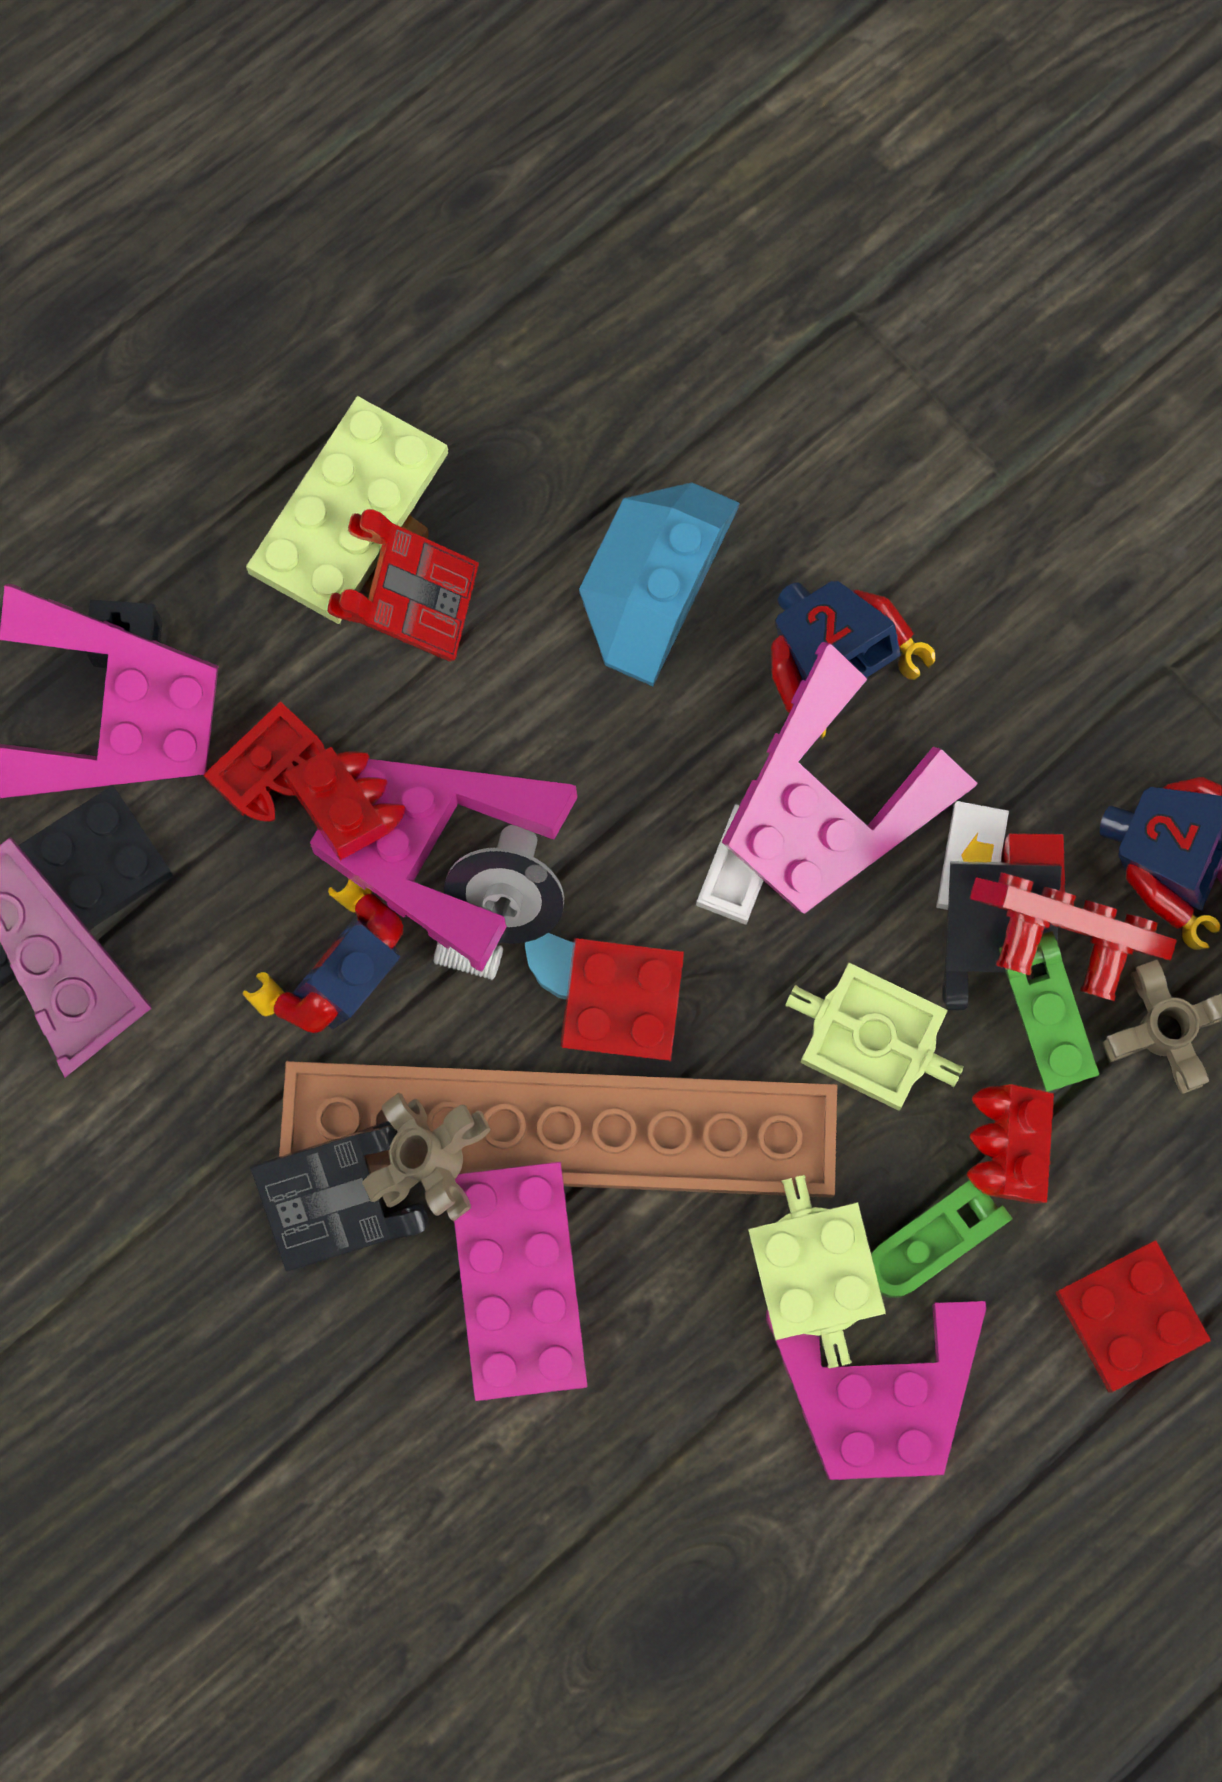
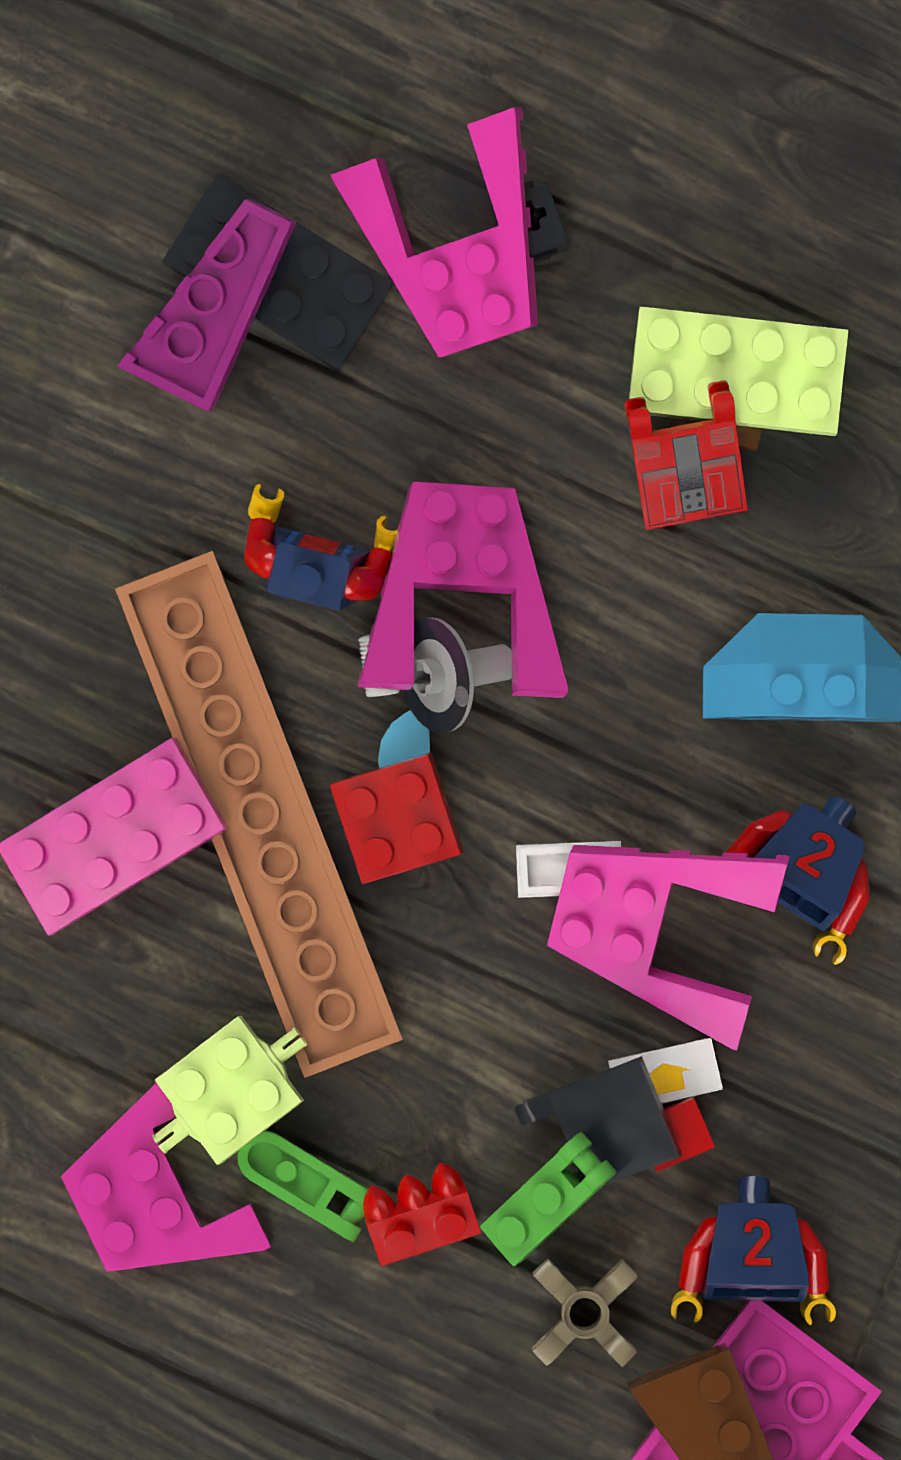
camera: 70 degrees right, 10 degrees up
red plate [204,701,325,821] -> none
black flag [251,1121,428,1272] -> none
red plate [284,747,406,861] -> none
dark tan pin [362,1093,491,1221] -> none
yellowish green plate [785,963,964,1111] -> none
plate [970,873,1177,1001] -> none
red plate [1055,1240,1211,1393] -> none

